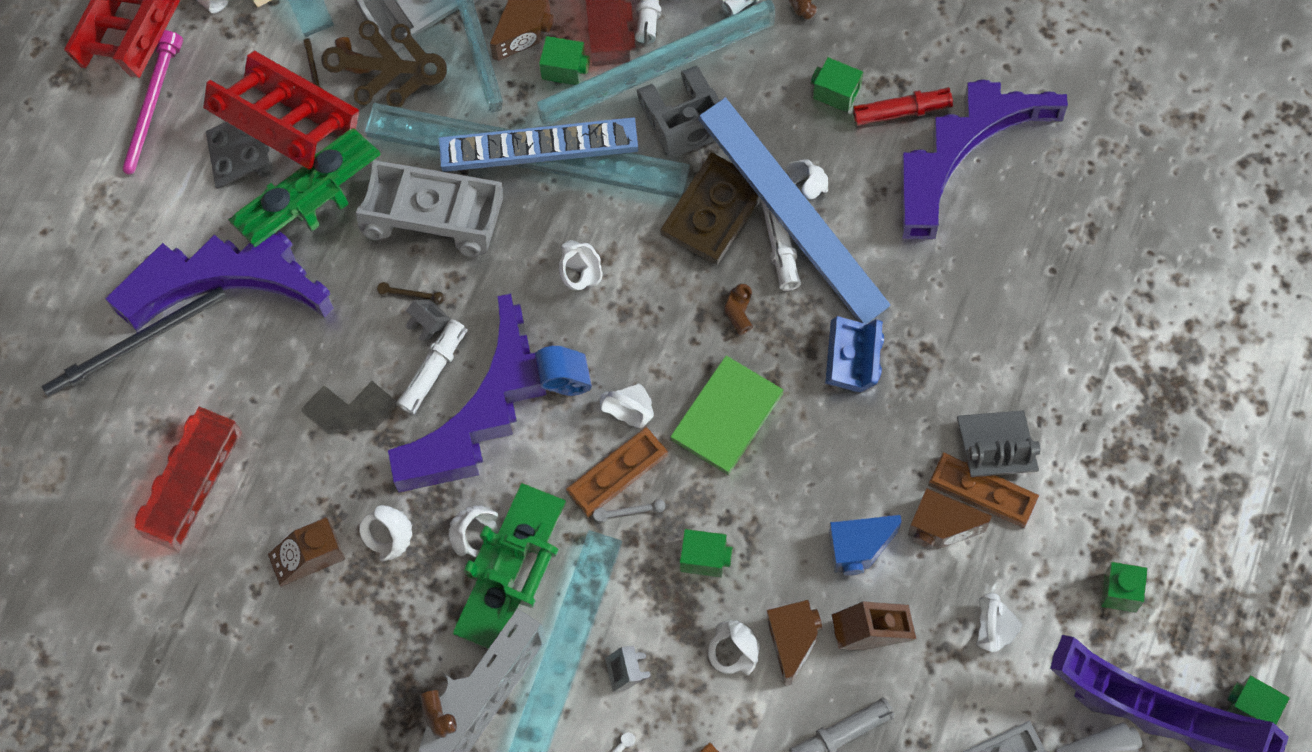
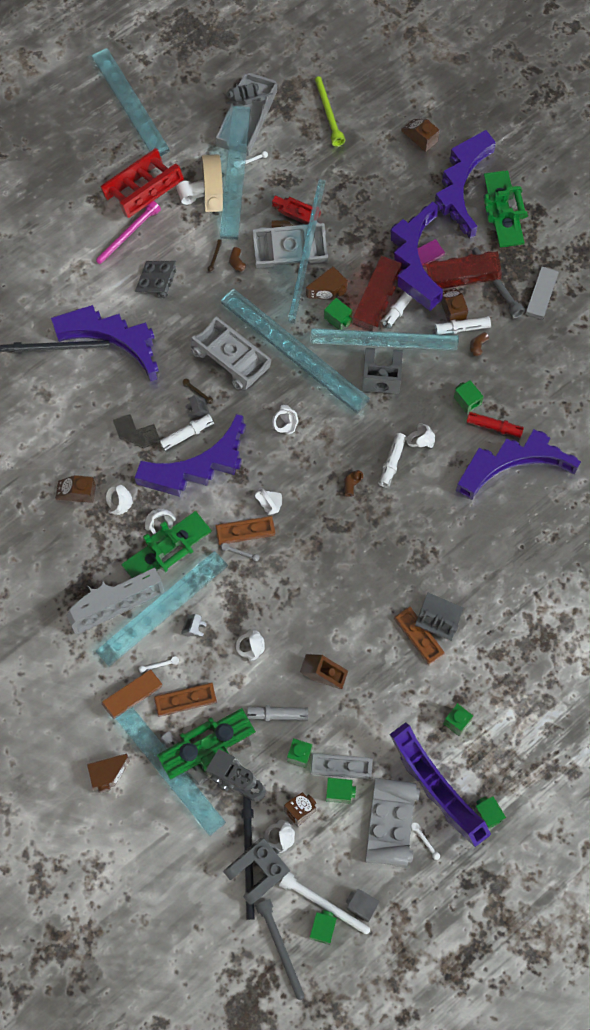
camera: 25 degrees right, 0 degrees up
clear red brick [134,406,242,553] -> none
red fence [203,50,359,169] -> none
green piece [228,128,381,247] -> none
dark brown plant [321,20,447,108] -> none
reddish brown arm [420,690,457,738] -> none
tile [439,117,639,172] -> none
blue beam [535,346,592,396] -> none
dark brown plate [660,152,761,266] -> none
bright green tile [670,356,784,475] -> none
green brick [680,529,733,578] -> none
medium blue tile [698,97,891,324] -> none
reddish brown slope [766,600,822,686] -> none
blue bracket [825,316,884,393] -> none
blue slope [829,515,902,576] -> none
reddish brown slope [908,488,992,549] -> none
white piece [976,593,1023,652] -> none

